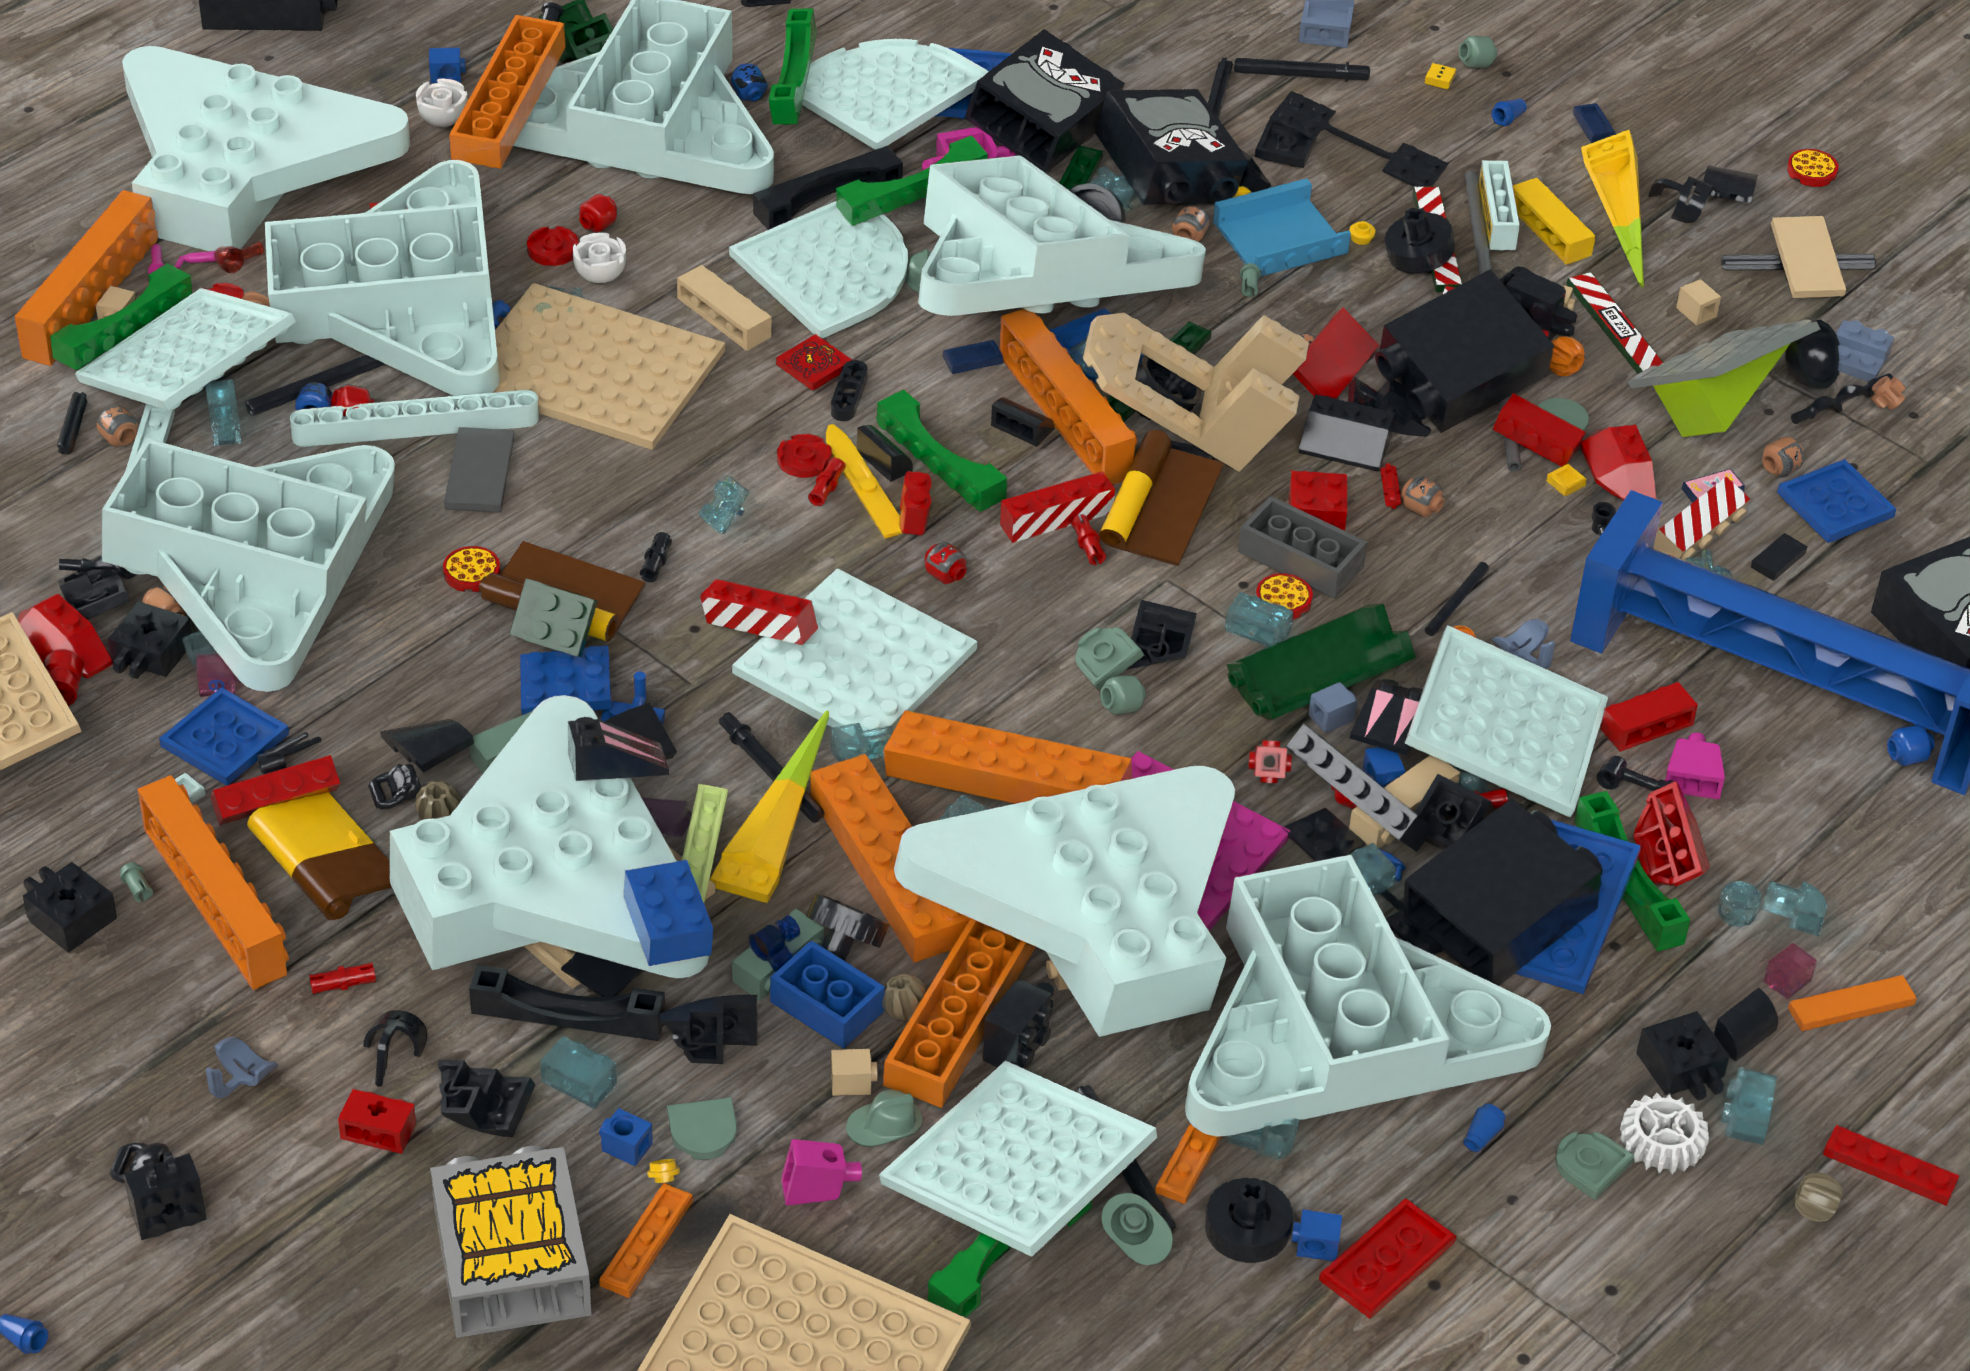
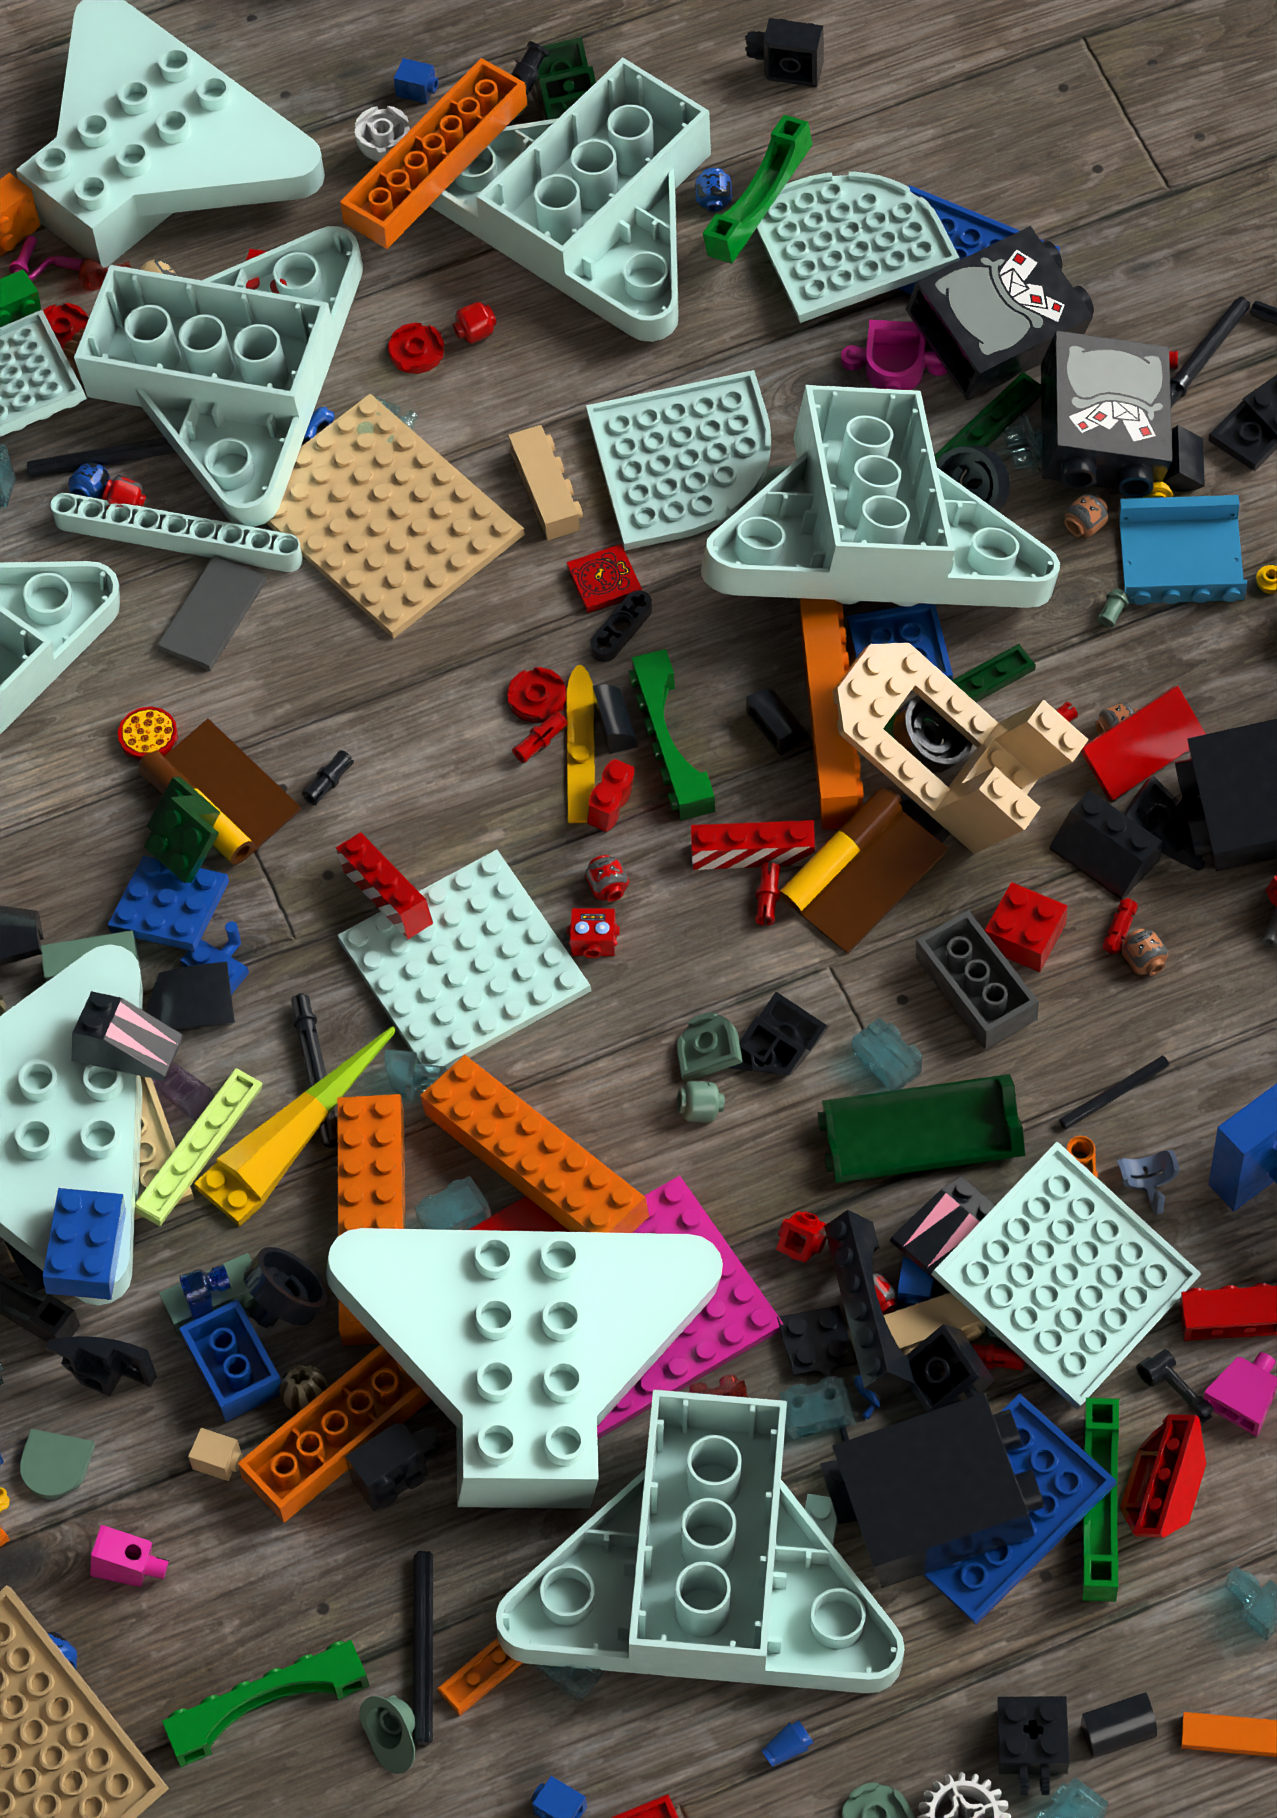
camera: 30 degrees right, 15 degrees up
white cylinder [573,233,626,283] -> none
clear light blue hips [699,475,750,534] -> none
black arch [753,146,903,230] -> none
green arch [836,135,988,226] -> none
sand green piece [846,1090,923,1147] -> none
light aqua plate [879,1061,1157,1257] -> none
dark blue tile [943,340,1003,374] -> none
black piece [1205,1177,1293,1263] -> none
tile [1255,573,1313,620] -> none
sand blue brick [1309,682,1357,733] -> none
clear light blue head [1718,881,1761,927] -> none
clear pink brick [1763,943,1817,999] -> none
none -> red head [567,908,620,958]

